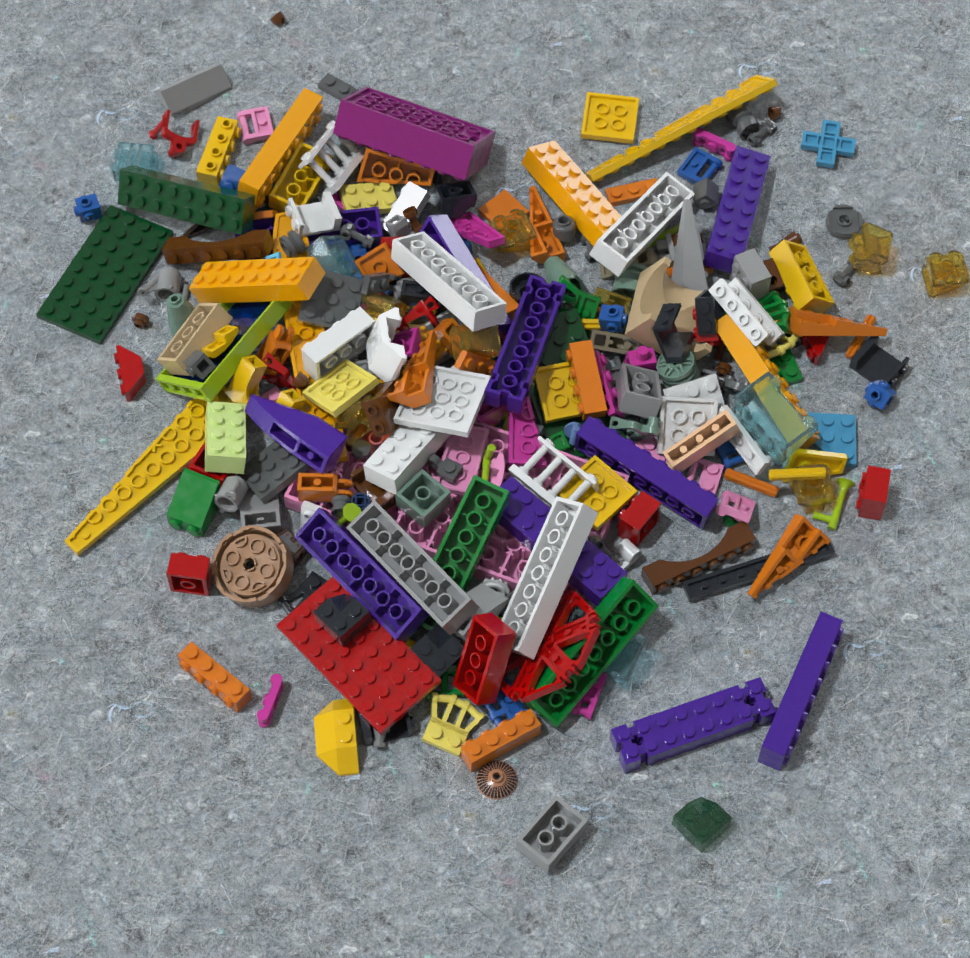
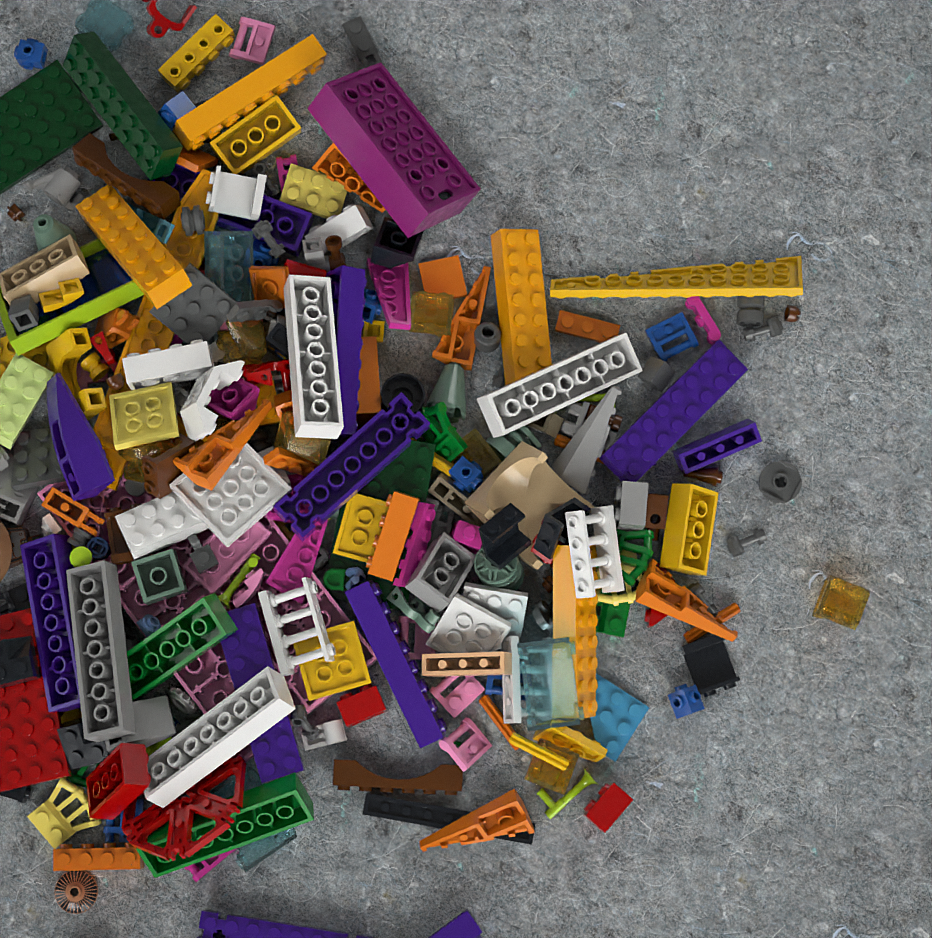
camera: 30 degrees right, 20 degrees up
white fence [298,120,367,195] -> none
yellow plate [581,92,639,144] -> none
dark azure plate [800,119,856,169] -> none
clear yellow piece [848,222,893,275] -> none
none -> yellow wheel [80,352,110,382]
none -> medium blue plate [136,614,161,637]
none -> dark purple brick [672,418,762,474]

